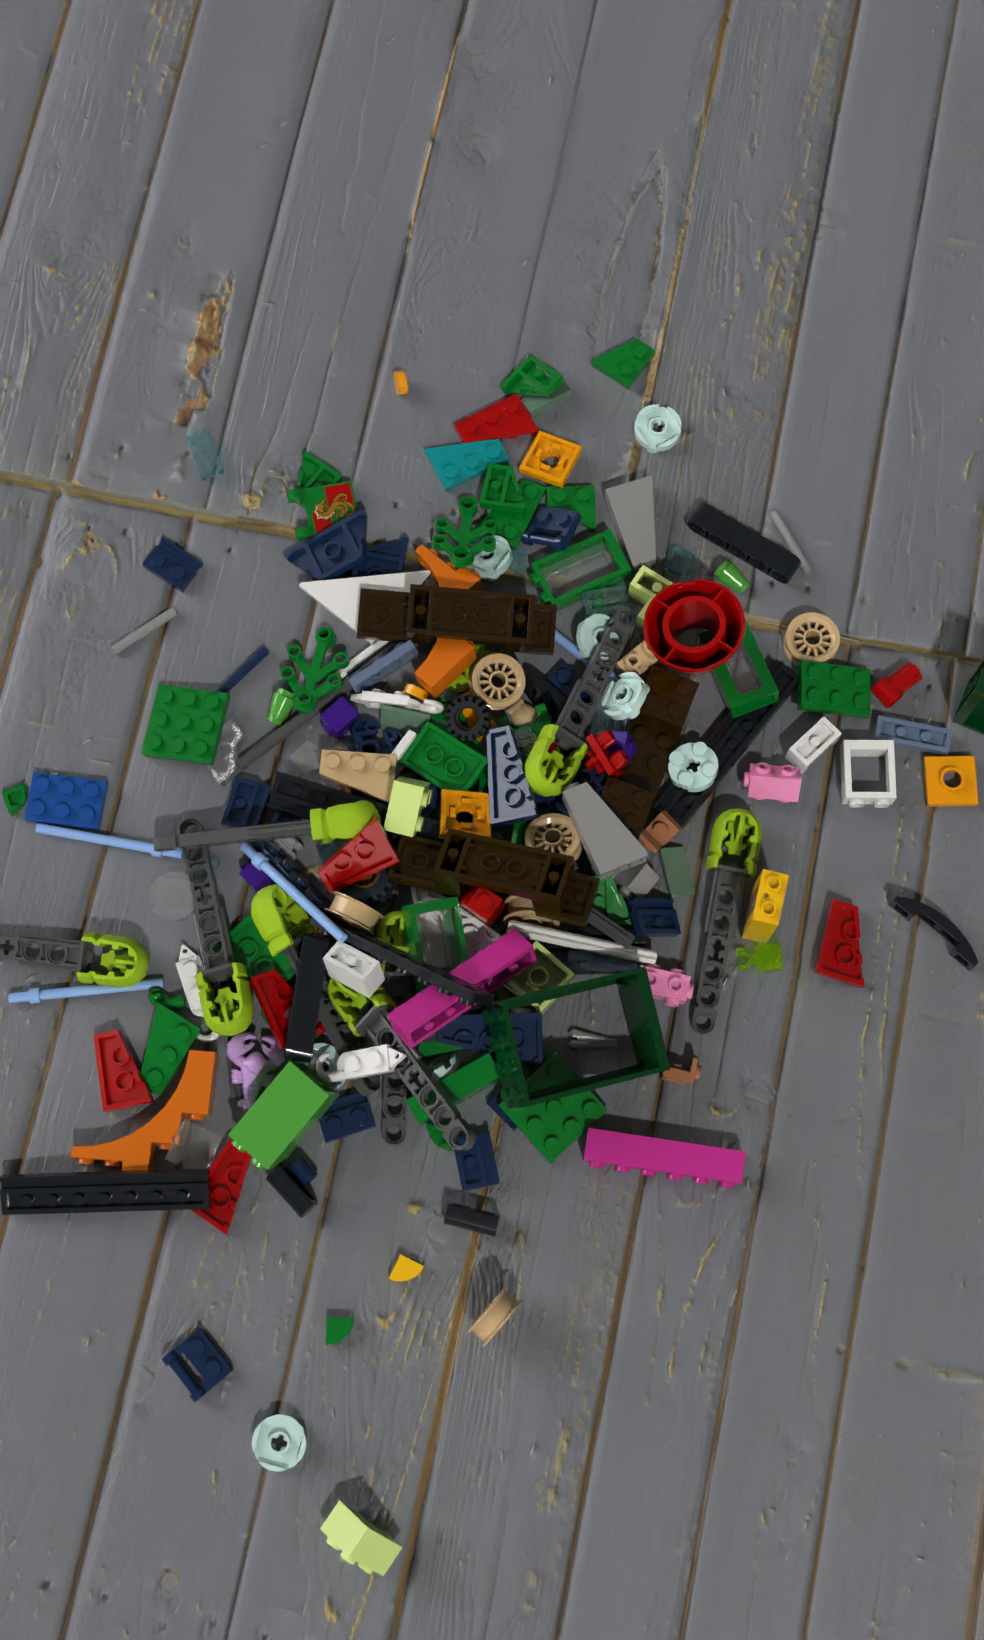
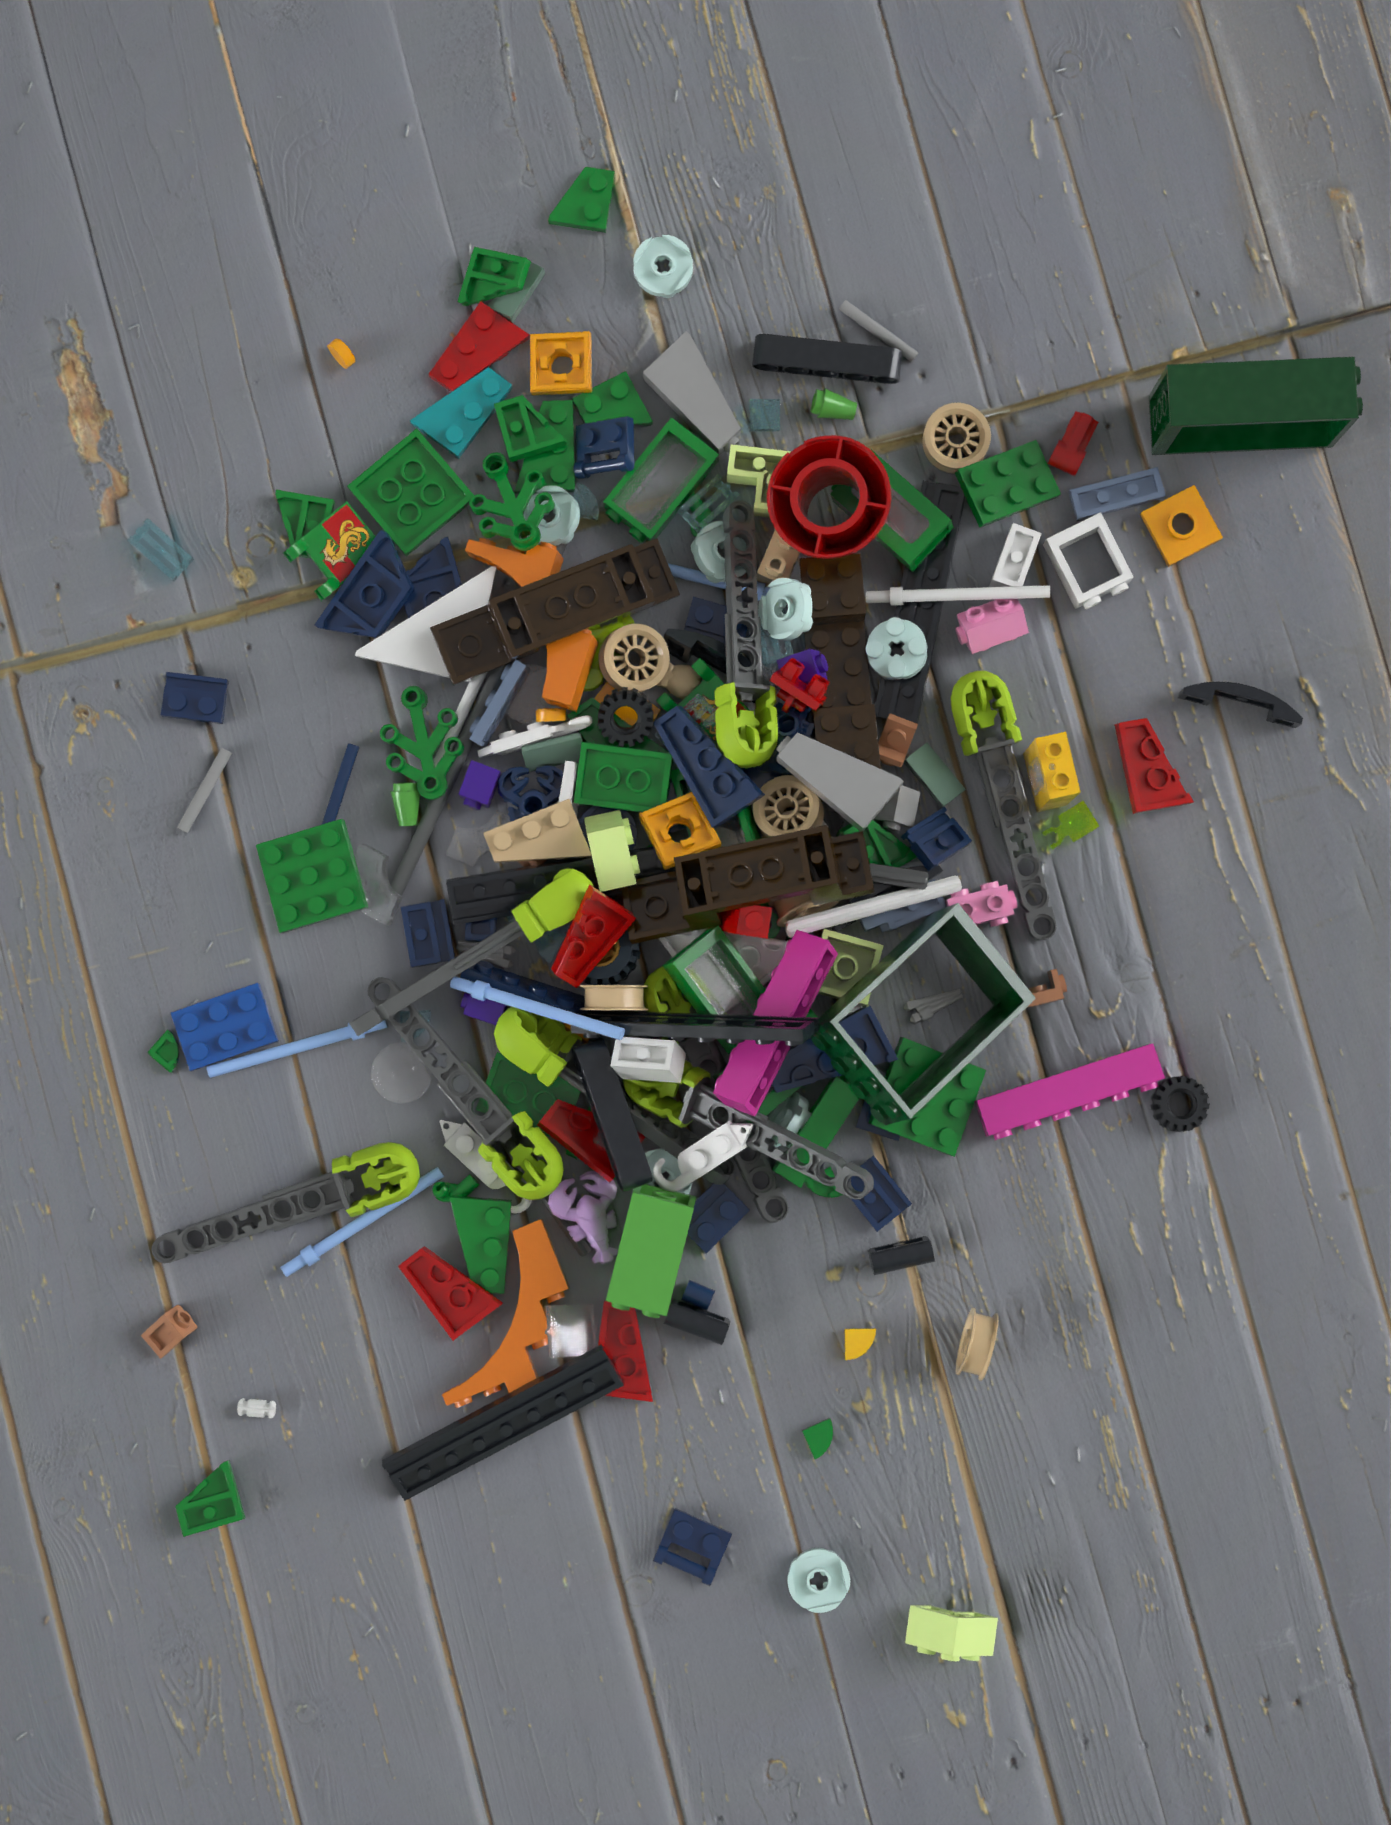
camera: 30 degrees left, 10 degrees up
none -> green plate [347,428,474,557]
none -> white bar [866,585,1050,606]
none -> black tyre [1150,1076,1210,1132]

